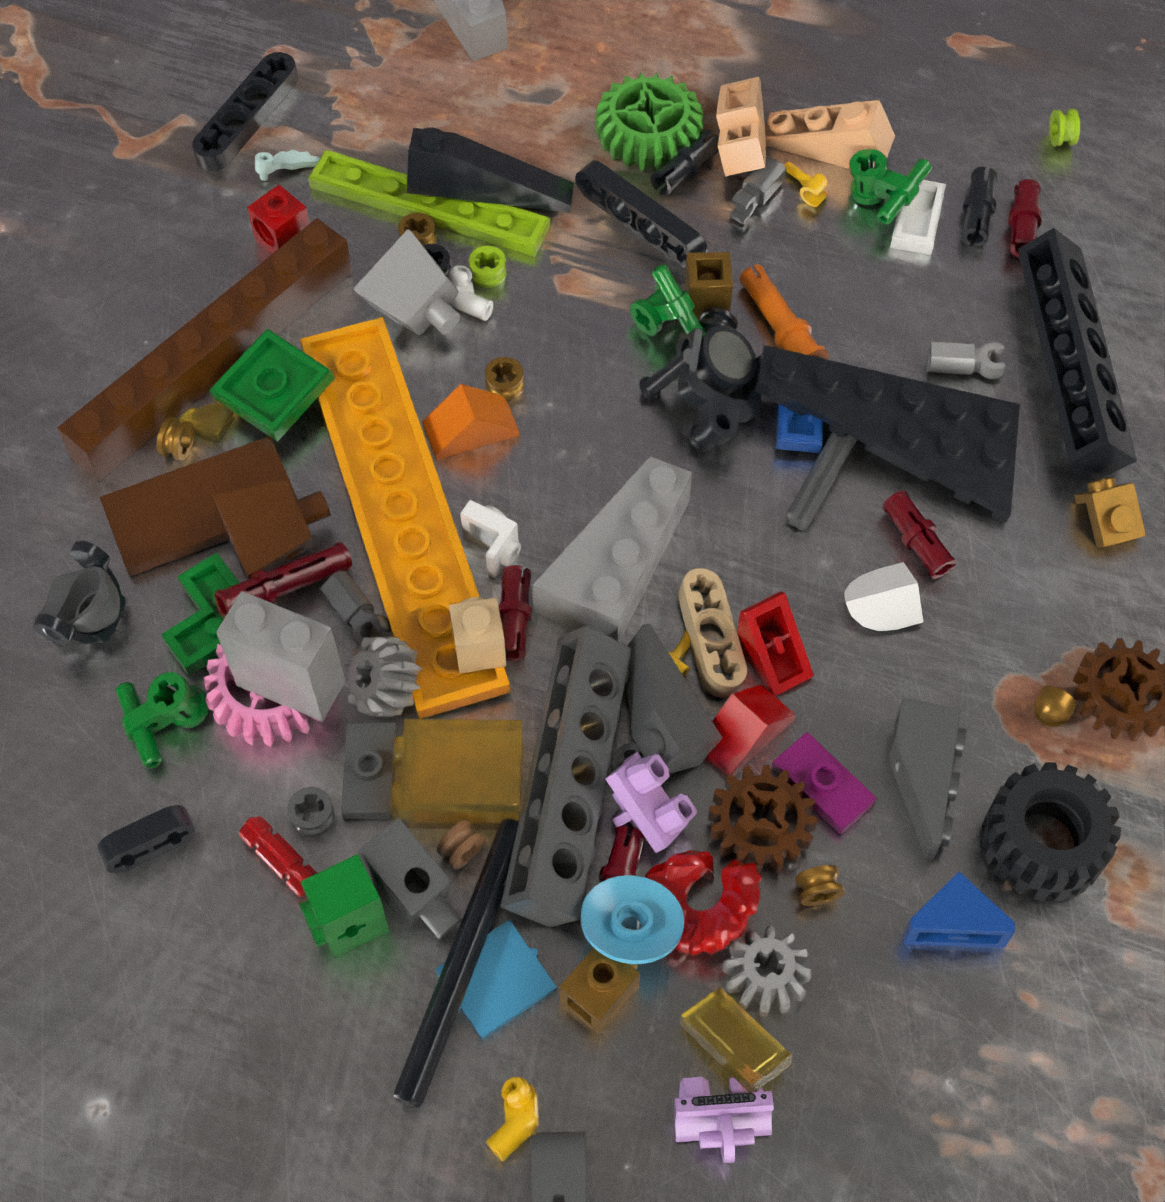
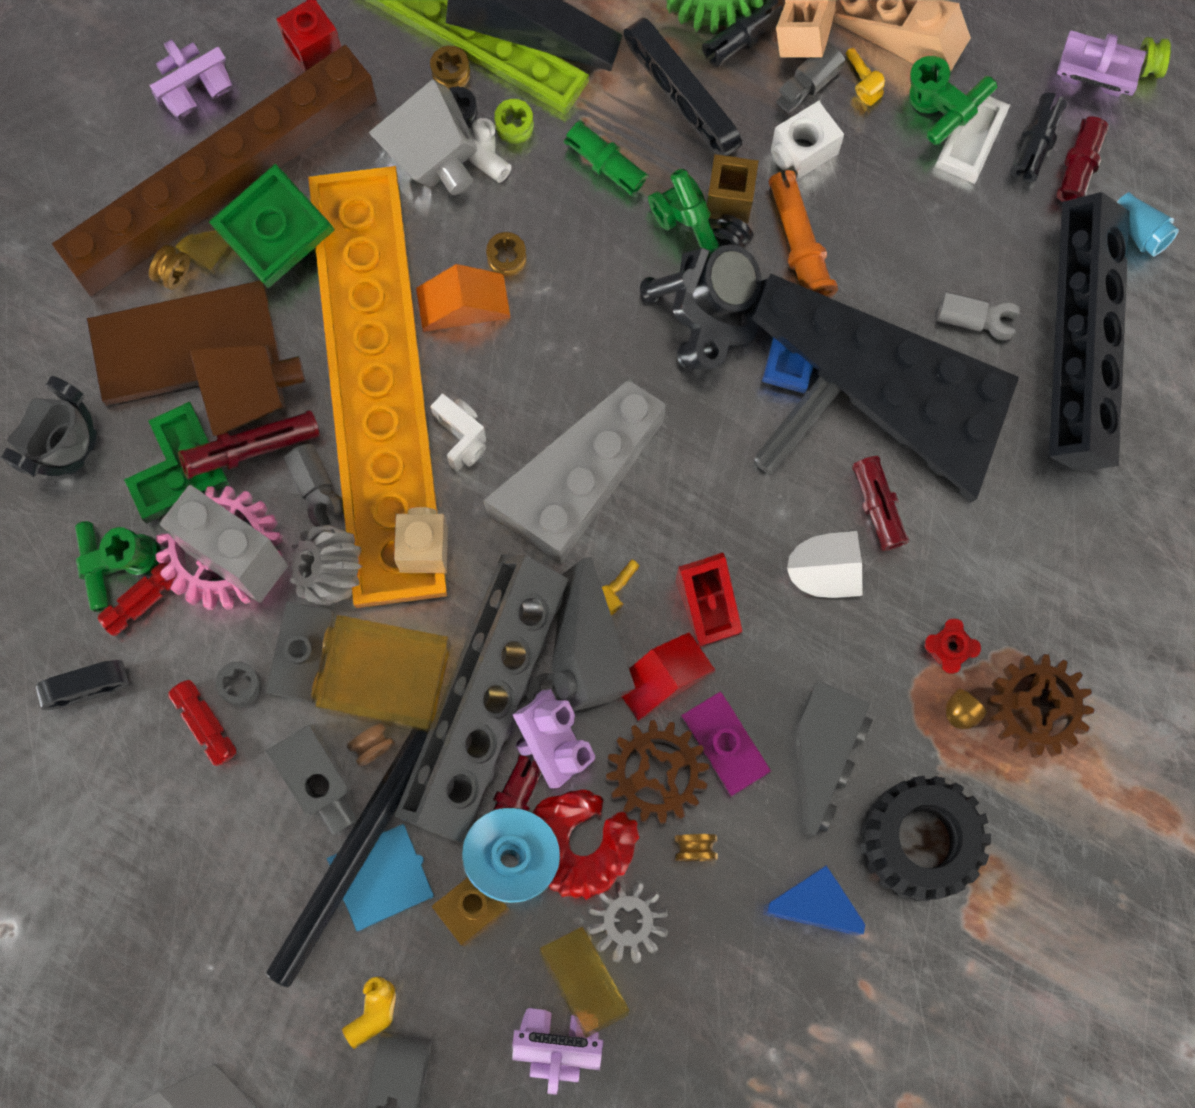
camera: 10 degrees right, 15 degrees up
green brick [298,854,390,959] -> none
dark red pin [498,565,533,662] -> none
tan beam [677,568,747,698] -> none
pearl gold bracket [1074,477,1146,547] -> none
none -> red axle [97,562,177,636]
none -> lavender hips [150,39,232,120]
none -> green pin [564,120,649,197]
none -> white brick [771,101,844,180]
none -> red plate [924,618,981,674]
none -> lavender hips [1057,30,1146,97]
none -> medium azure cone [1117,192,1179,256]

